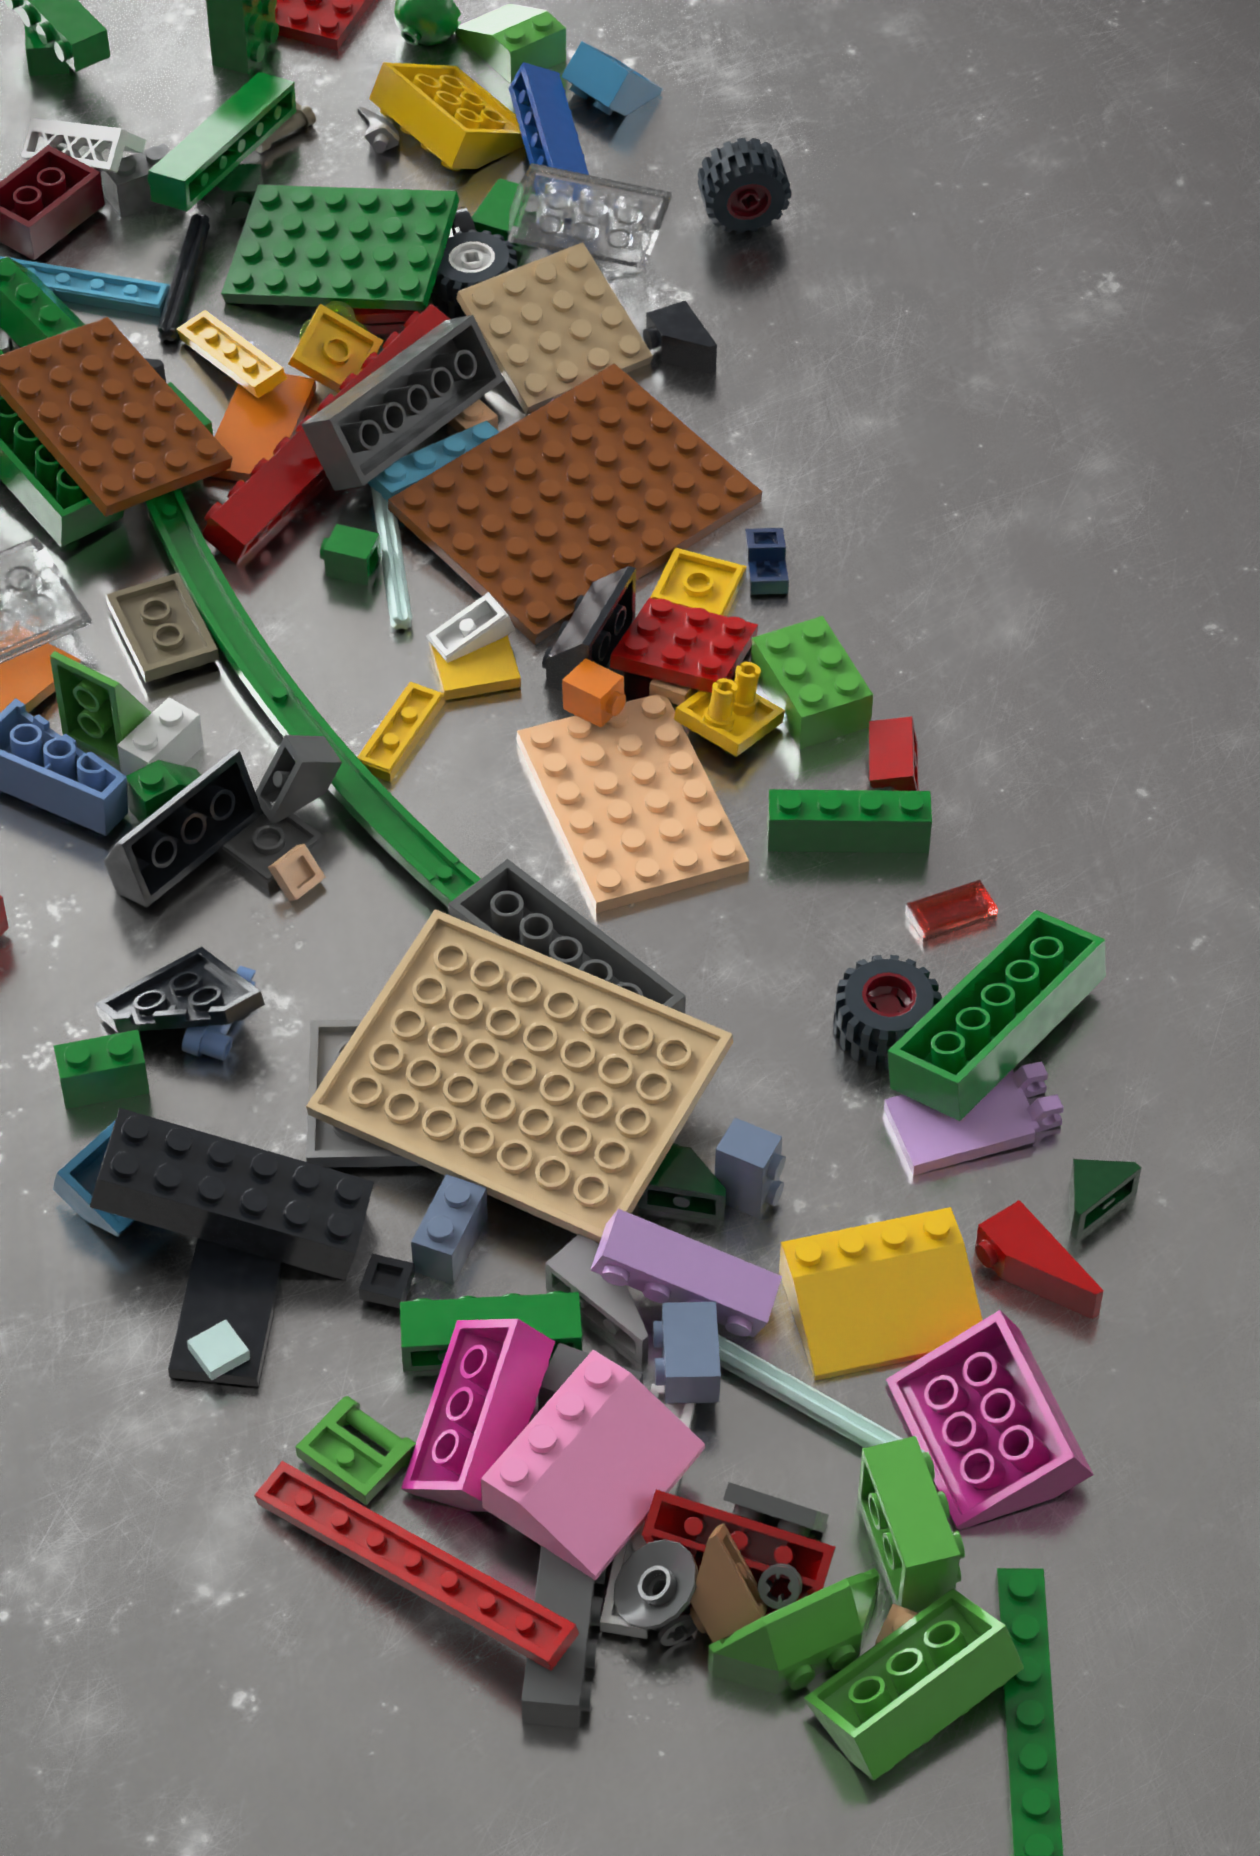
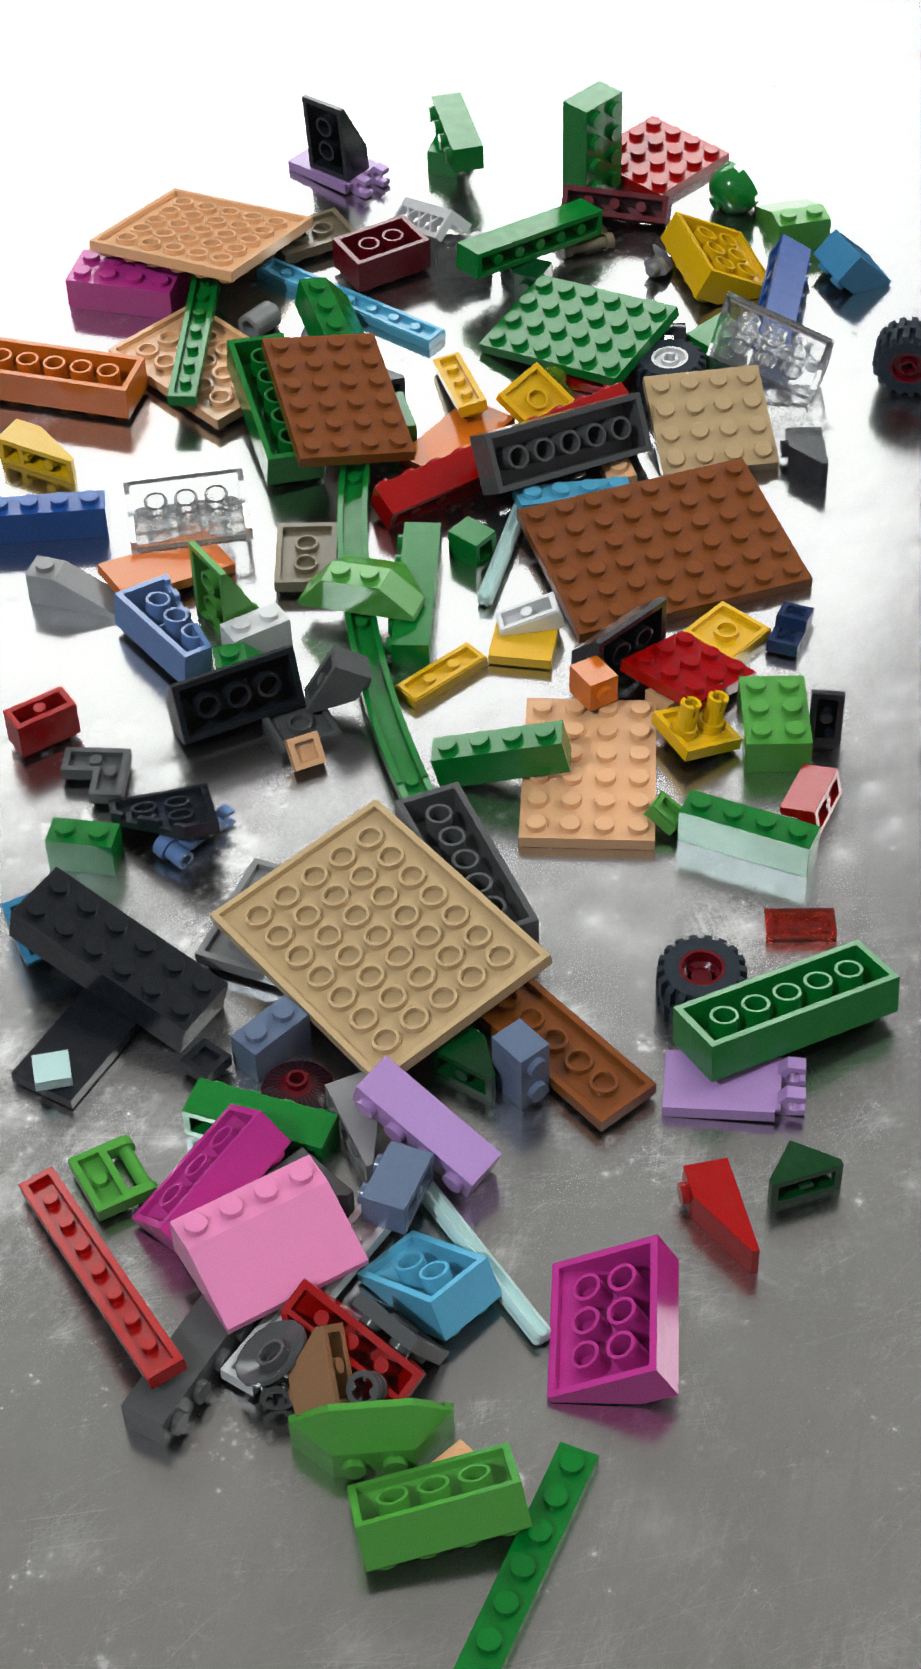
camera: 25 degrees right, 5 degrees down
black axle [157,213,210,342] -> none
yellow slope [779,1207,983,1381] -> none
bright green brick [858,1436,965,1611] -> none
none -> dark grey plate [60,747,132,804]
none -> dish [261,1061,333,1109]
none -> bright green wedge [298,555,425,622]
none -> medium azure slope [357,1230,502,1341]
none -> green brick [385,522,442,669]
none -> green brick [431,720,572,787]
none -> dark orange plate [475,978,657,1132]
none -> dark red brick [561,184,673,226]
none -> bright green tile [644,791,681,836]
none -> black slope [809,689,846,744]

